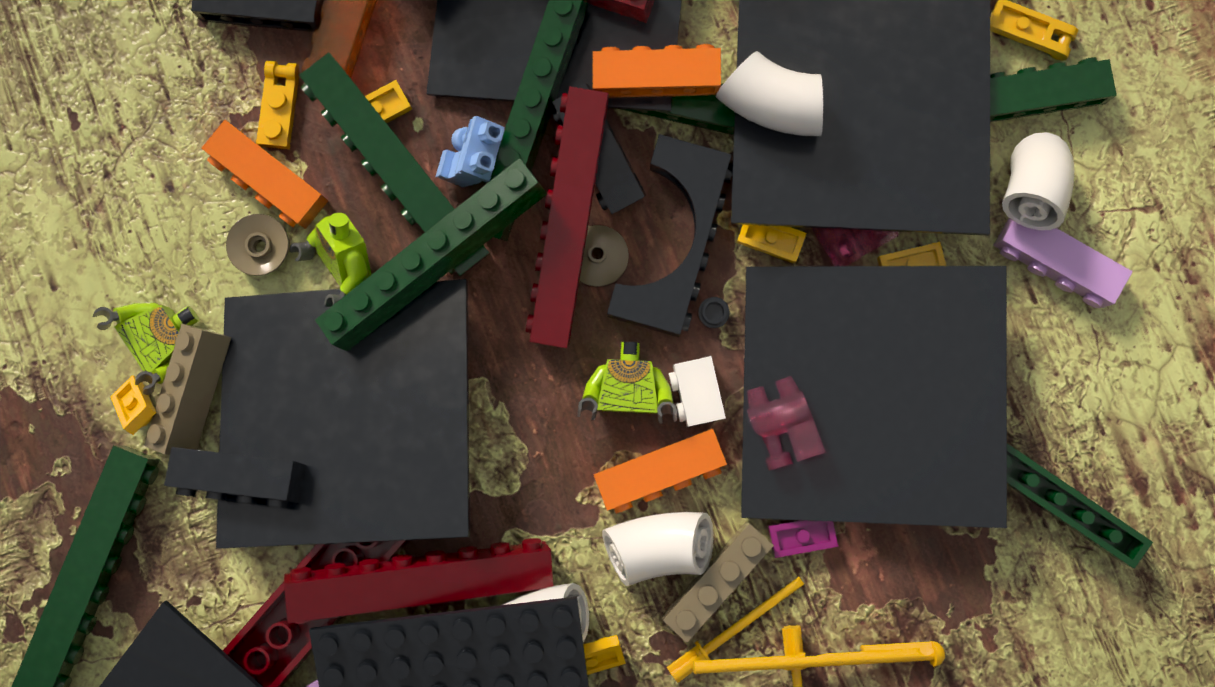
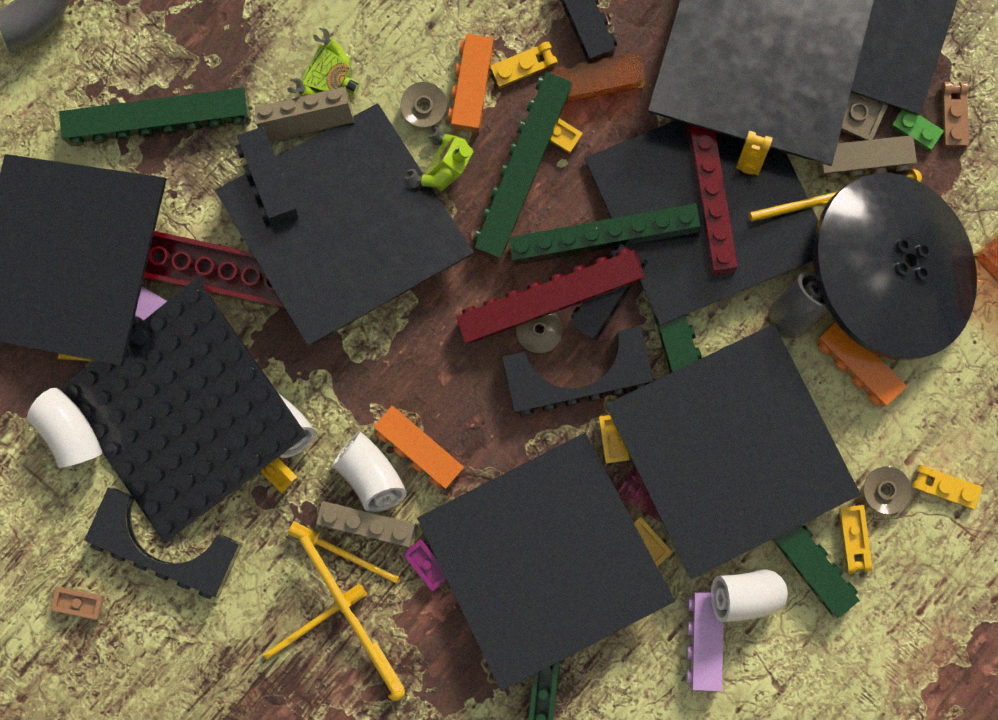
camera: 55 degrees right, 0 degrees up
yellow plate [110,375,156,435] -> none
dark red brick [284,538,553,623] -> none
dark green brick [315,158,548,352] -> none
light blue hips [435,116,505,187] -> none
lime torso [577,342,677,424] -> none
orange brick [593,44,721,98] -> none
white brick [669,356,726,427] -> none
black plate [698,297,730,328] -> none
white brick [716,51,823,136] -> none
clear pink hips [747,376,826,471] -> none

